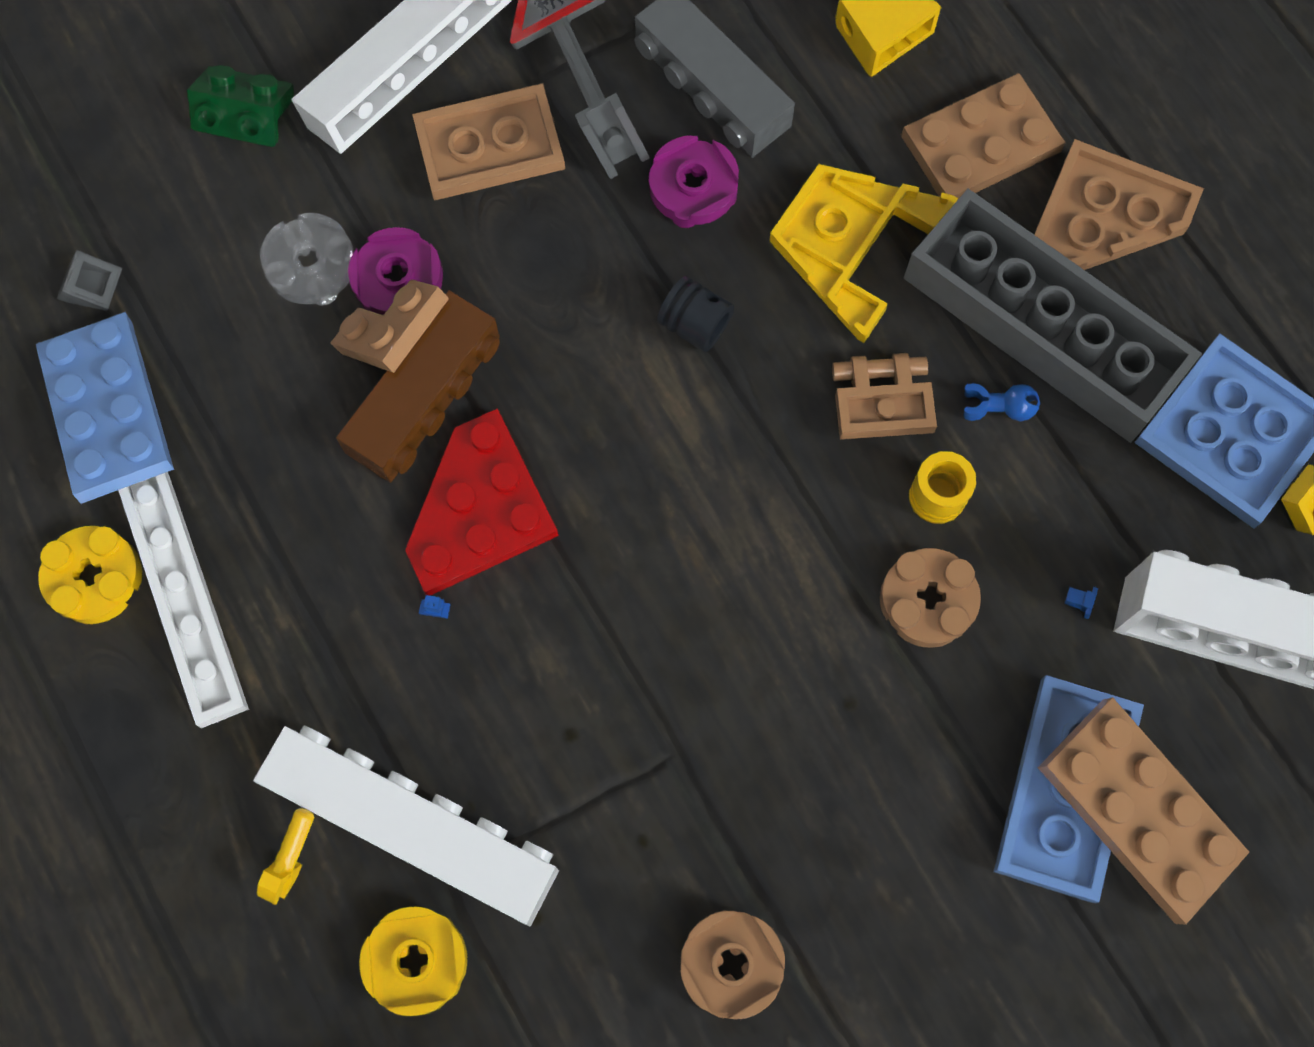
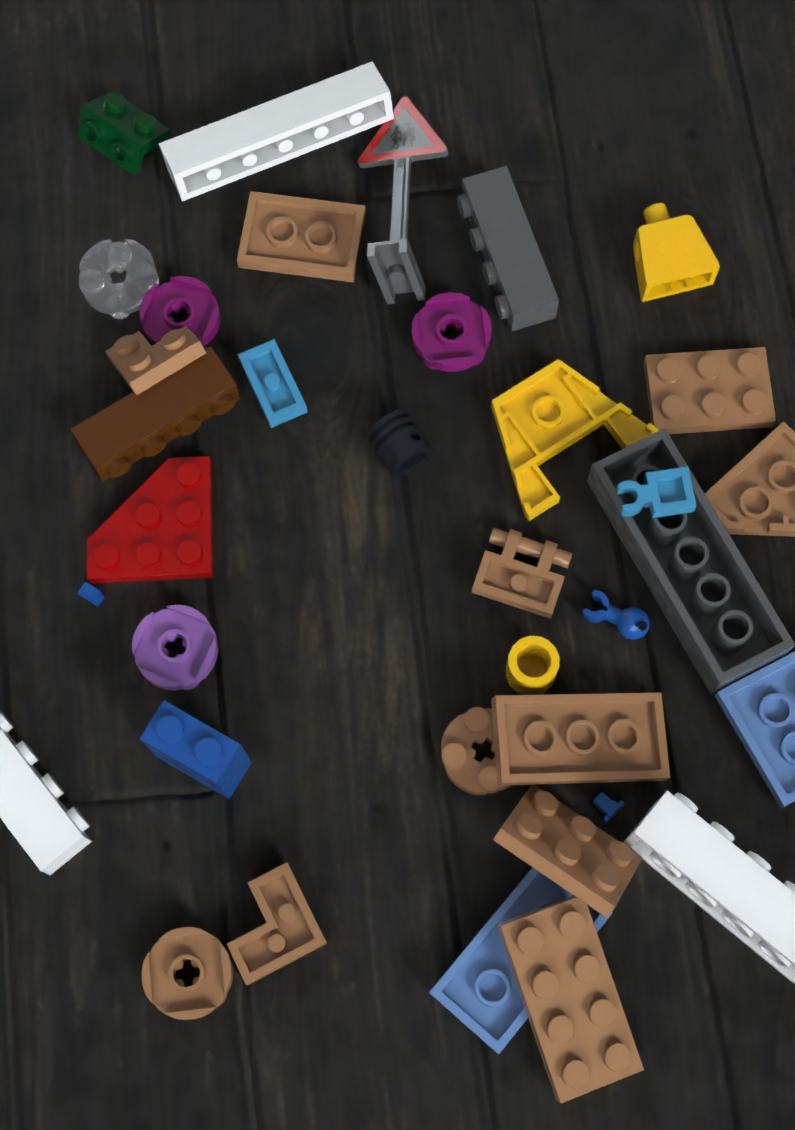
camera: 25 degrees right, 0 degrees up
none -> medium lavender plate [132,604,218,690]
none -> blue brick [140,700,252,799]
none -> medium nougat plate [227,862,327,986]
none -> dark azure plate [238,339,308,428]
none -> medium nougat plate [491,693,670,786]
none -> medium nougat plate [493,785,643,918]
none -> dark azure plate [616,466,697,518]

